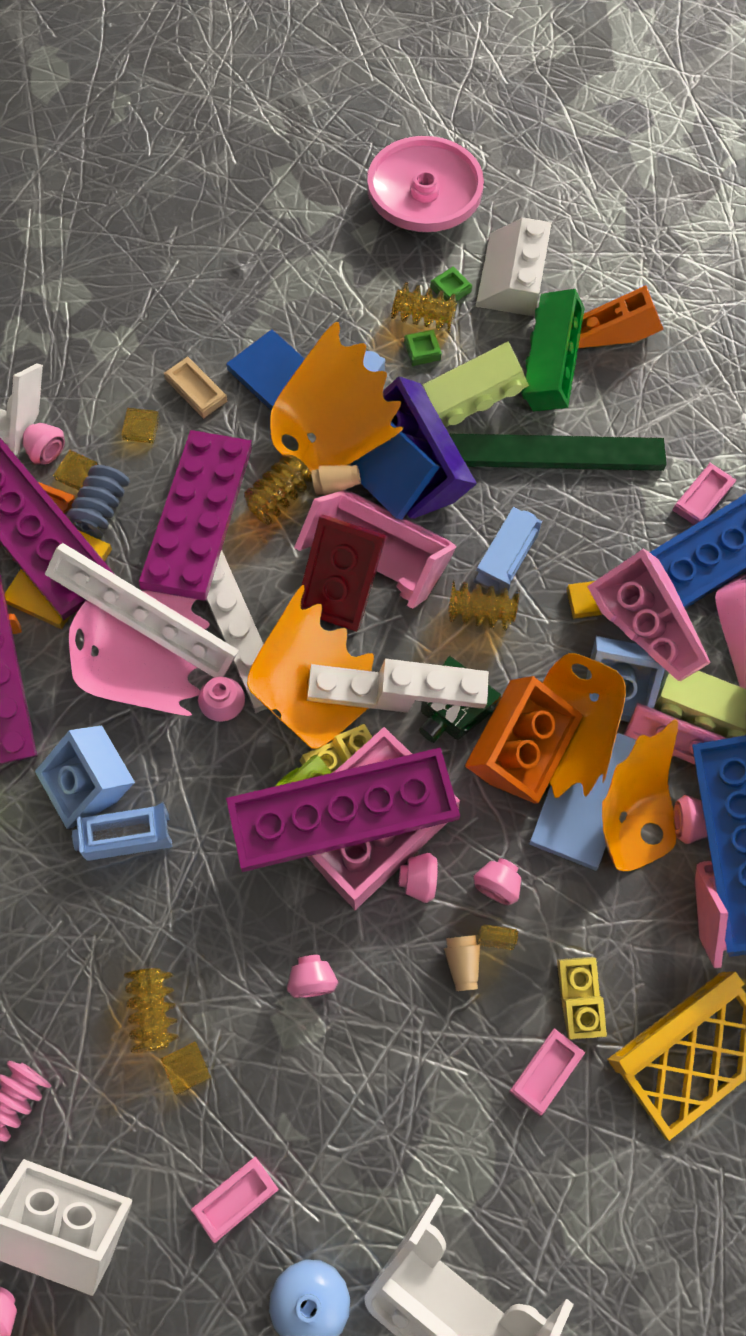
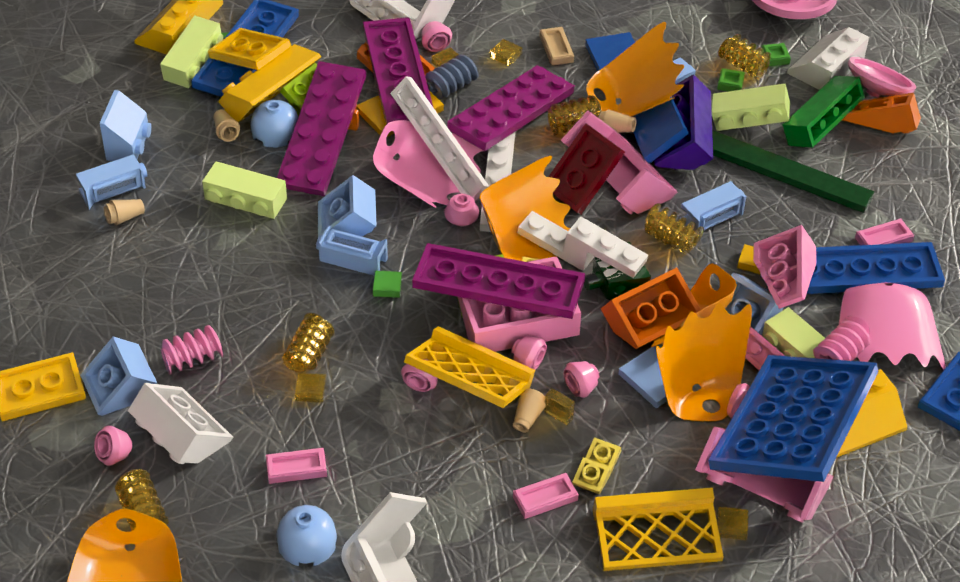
camera: 30 degrees right, 20 degrees down
none -> bright green tile [373,271,402,298]
none -> yellow fence [404,326,535,408]
none -> bright pink dish [848,57,916,98]

